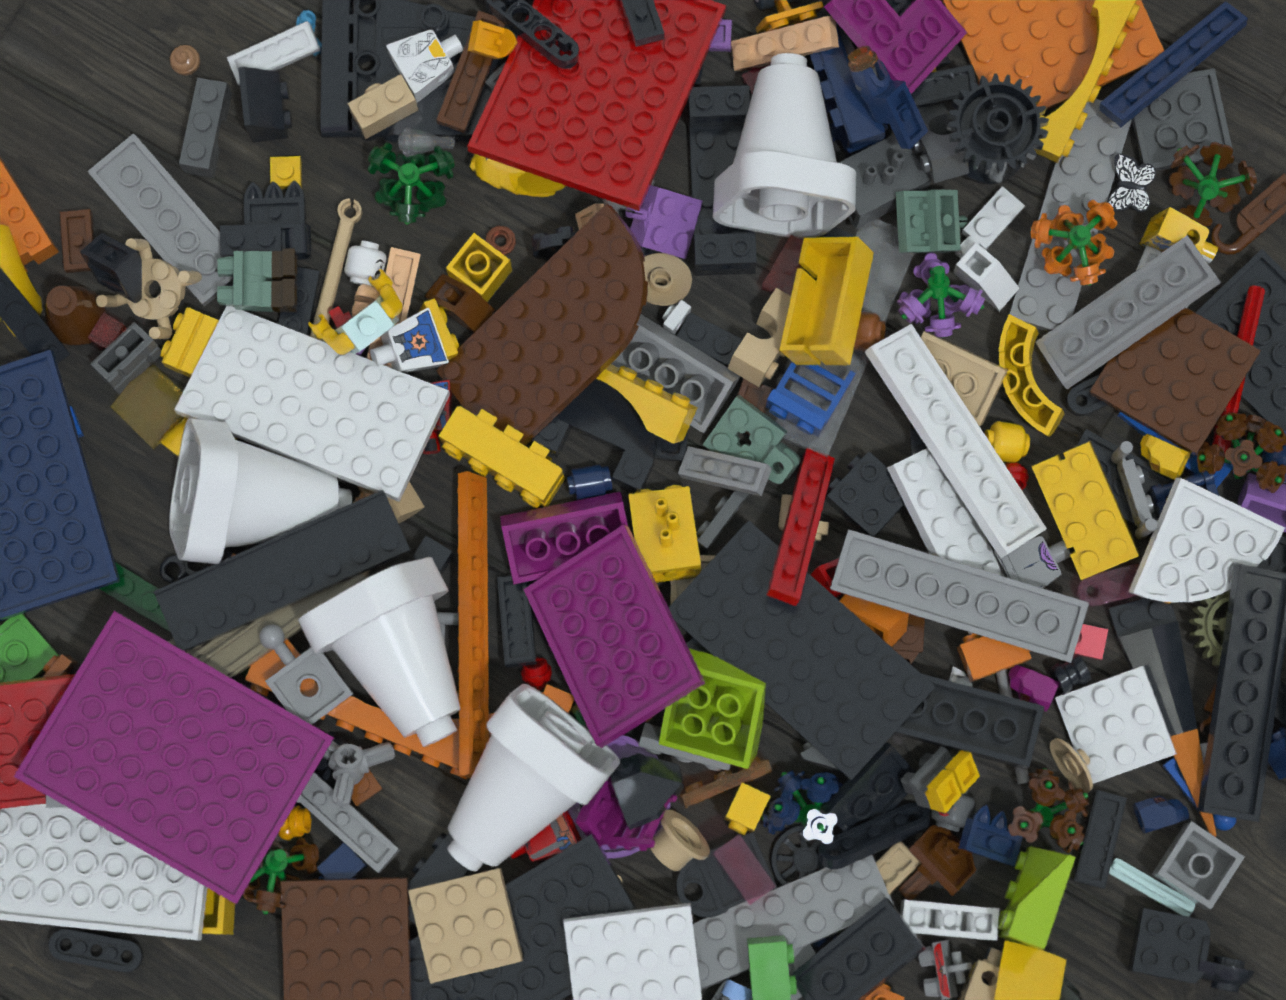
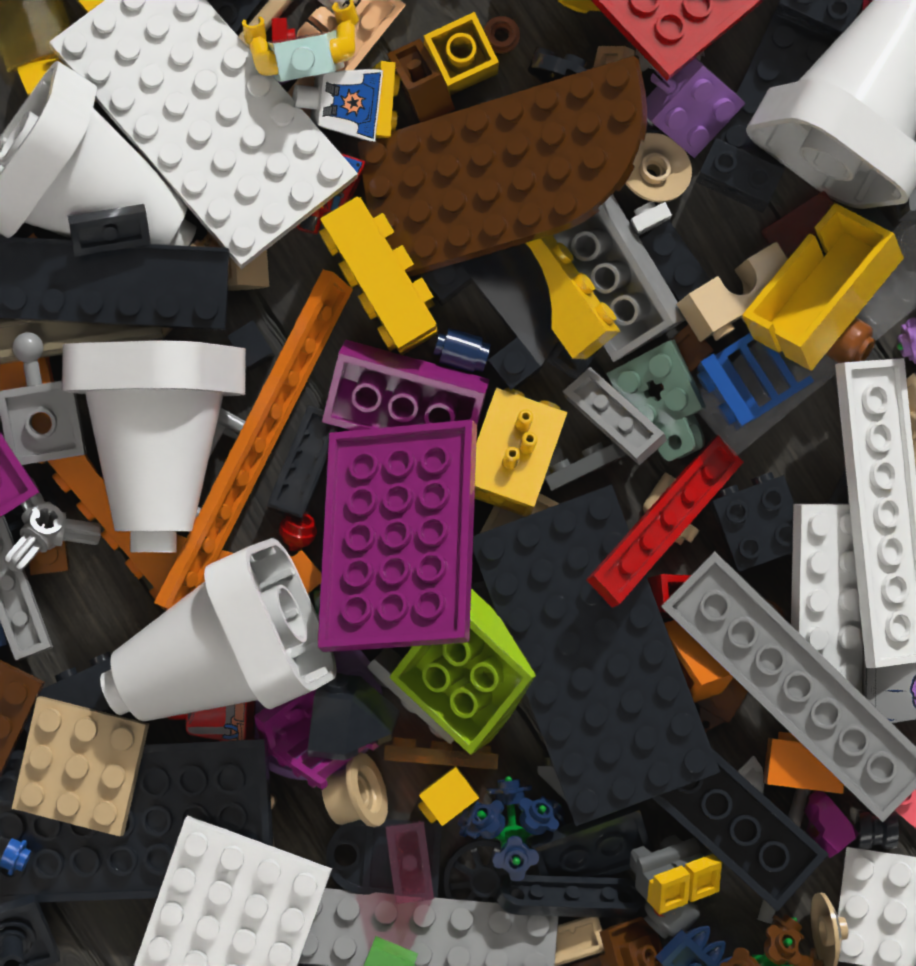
camera: 25 degrees right, 5 degrees up
none -> black plate [68,204,151,257]

